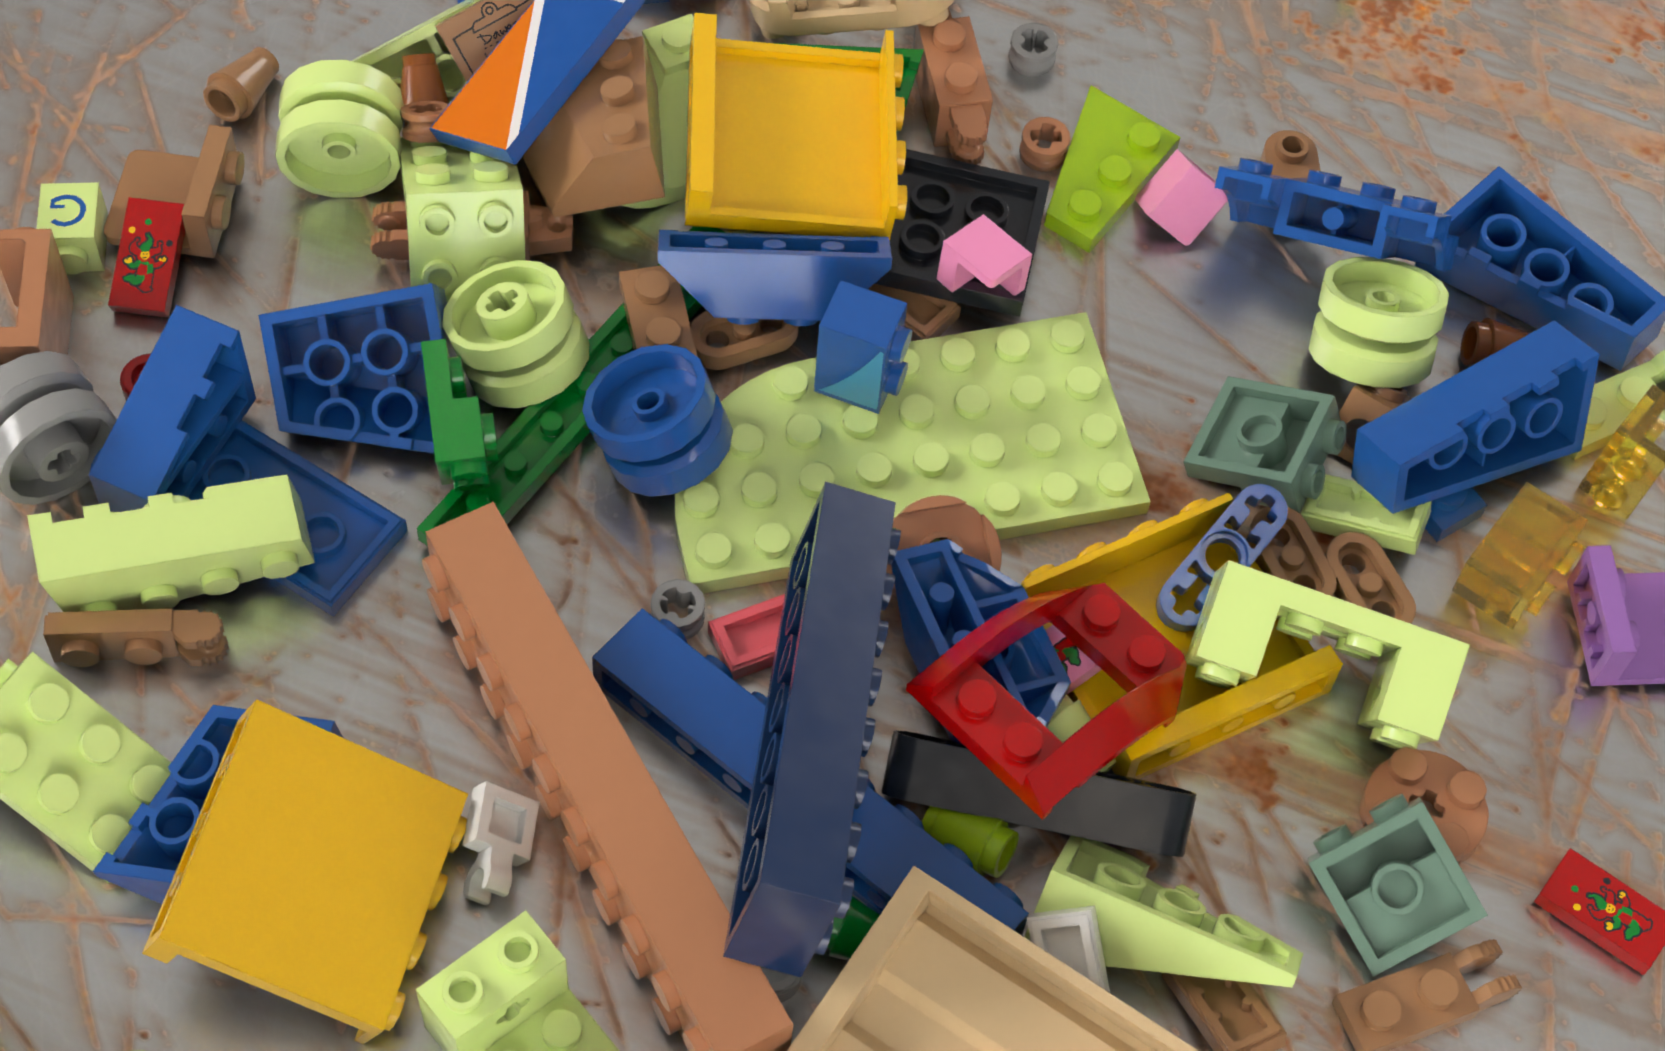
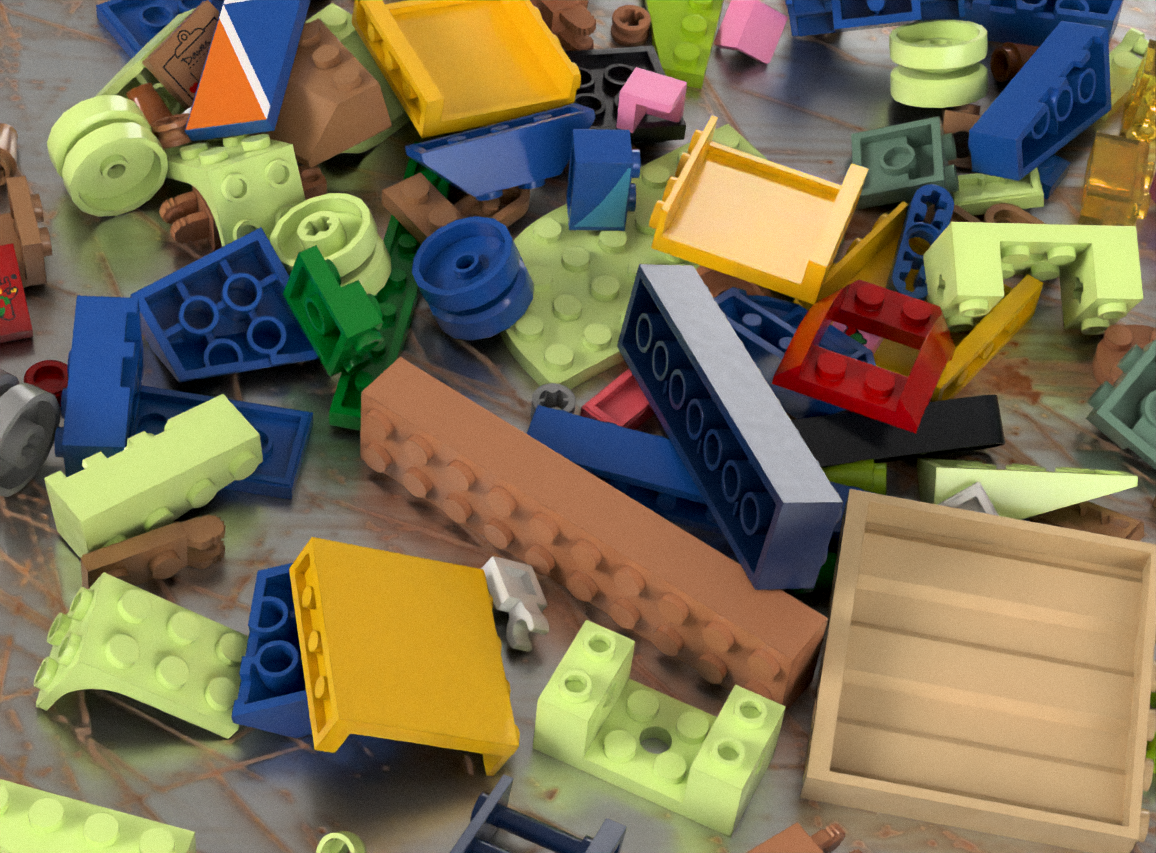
camera: 25 degrees left, 10 degrees down
none -> yellow panel [649,115,869,305]

